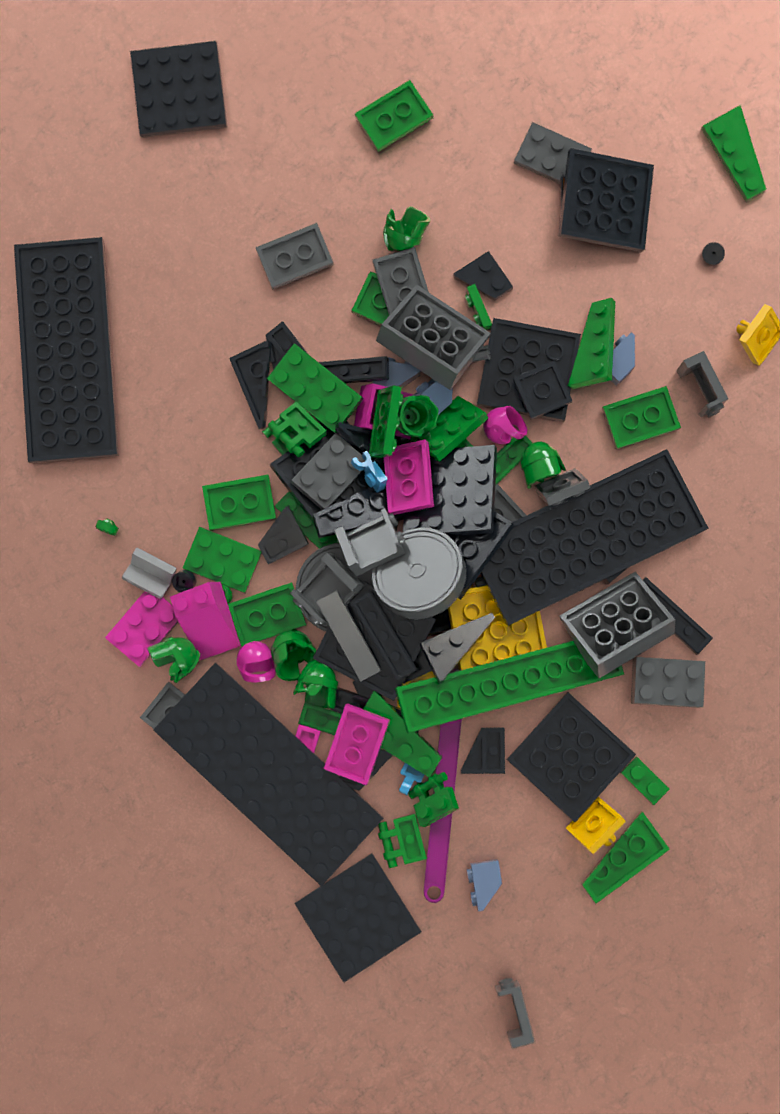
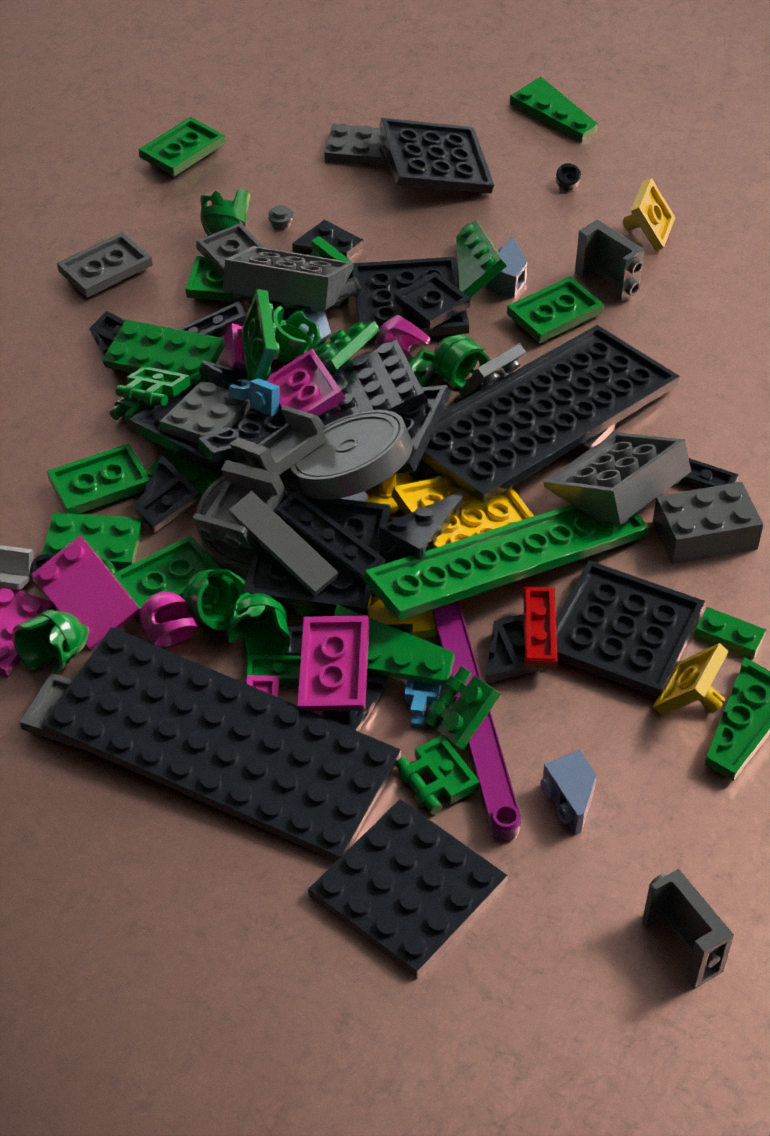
camera: 20 degrees left, 35 degrees down
black wing [229,340,271,430] -> none
none -> dark grey plate [268,205,293,229]
none -> red tile [523,587,558,668]

